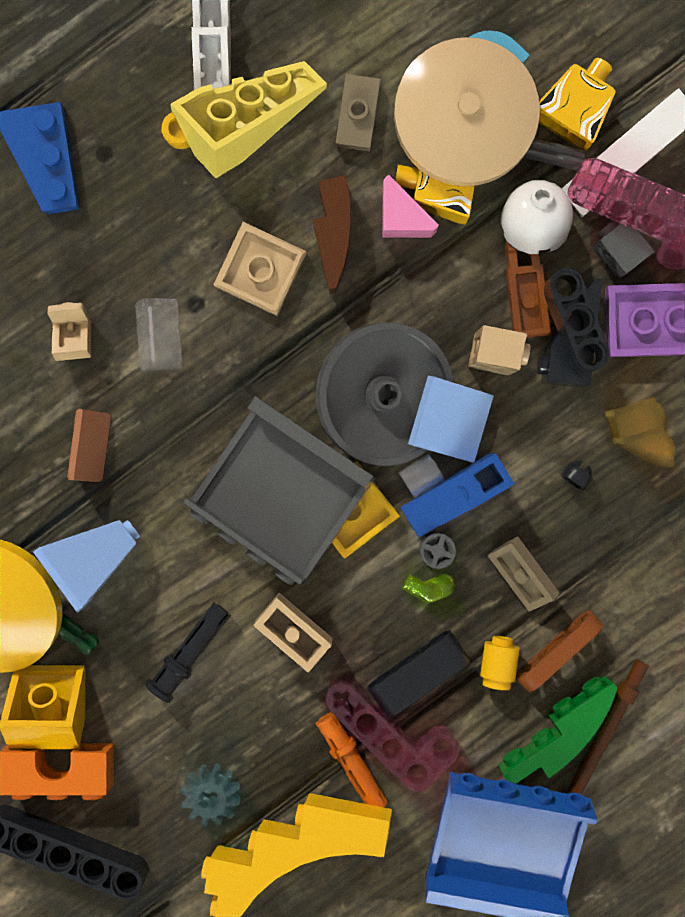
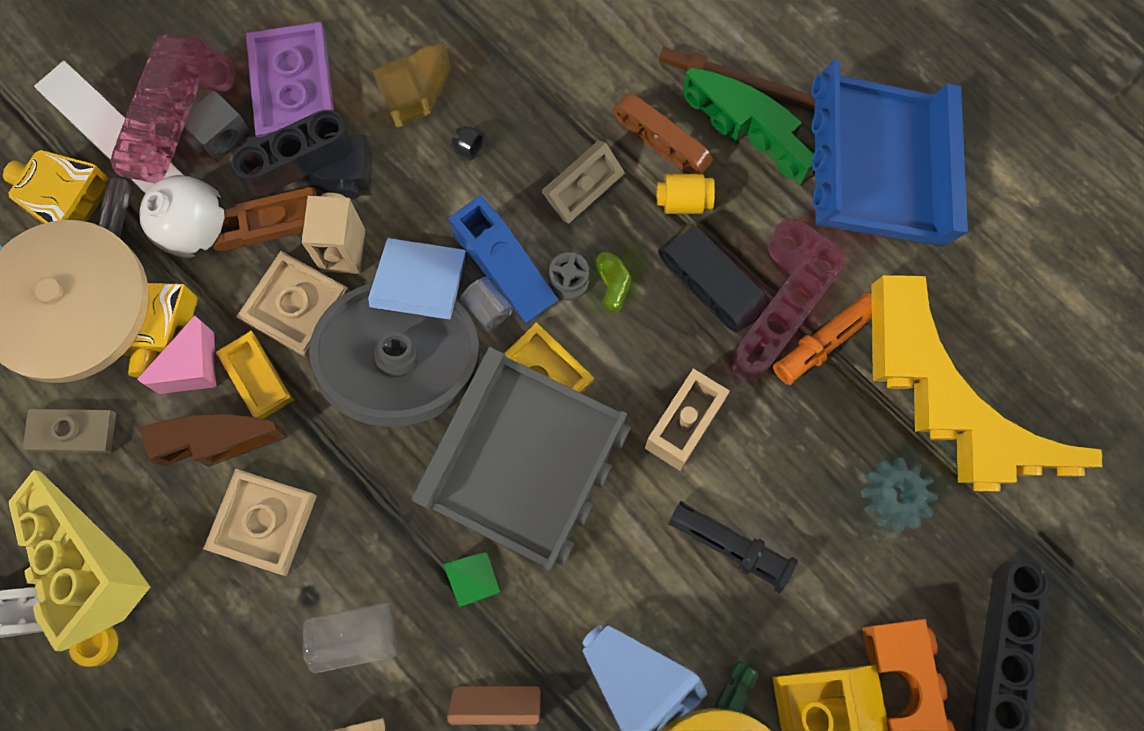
camera: 100 degrees left, 15 degrees down
none -> yellow tile [216,331,294,419]
none -> tan tile [236,251,350,358]
none -> green slope [443,552,501,607]

